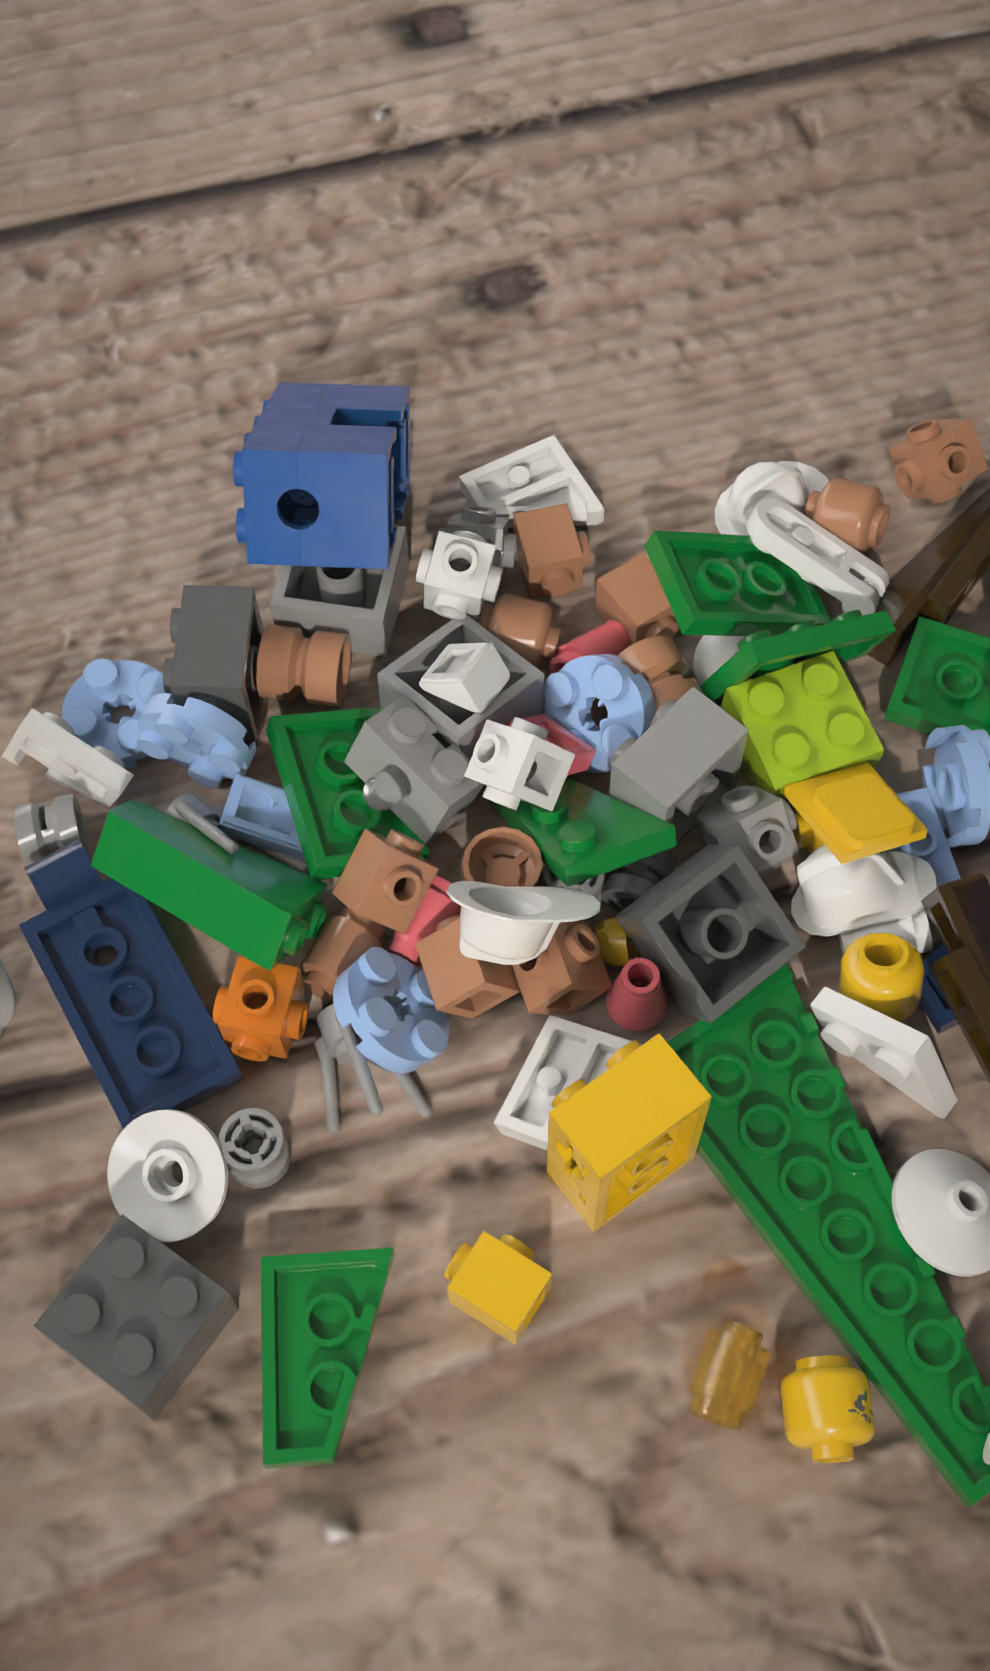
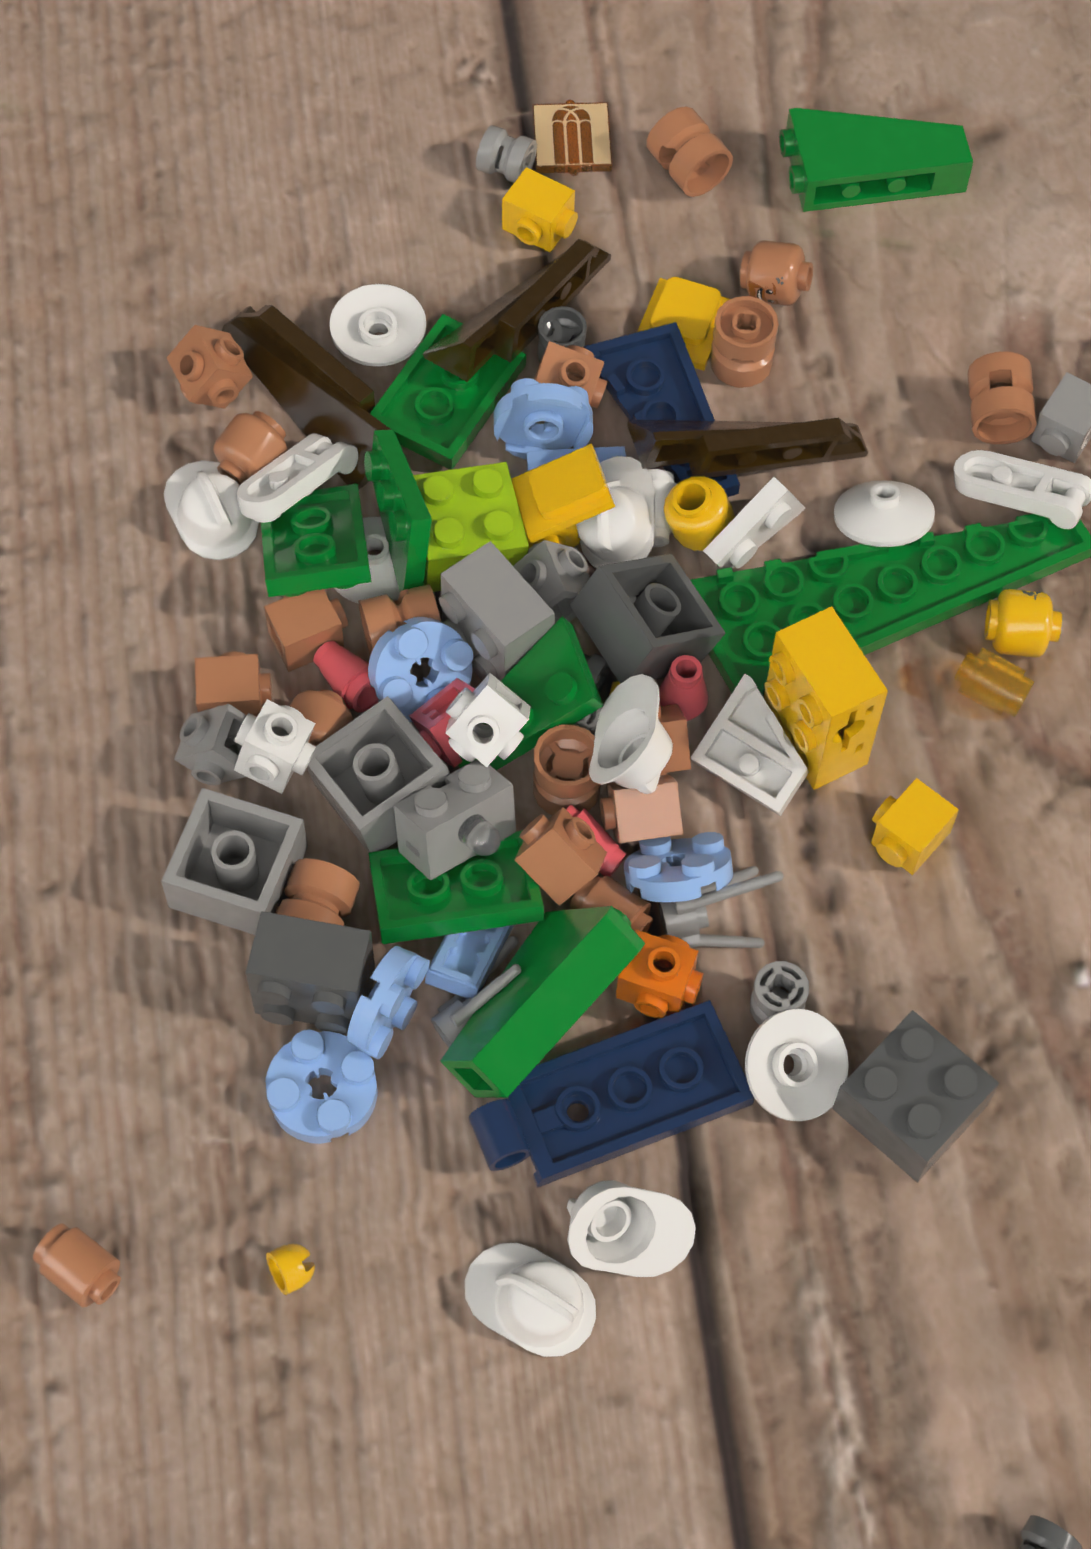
camera: 85 degrees left, 0 degrees up
white wing [2,708,134,808] -> none
light grey wheel [13,793,87,863] -> none
blue piece [233,382,410,569] -> none
green wing [261,1247,395,1469] -> none
white slope [419,643,510,713] -> none
white wing [459,435,605,527] -> none

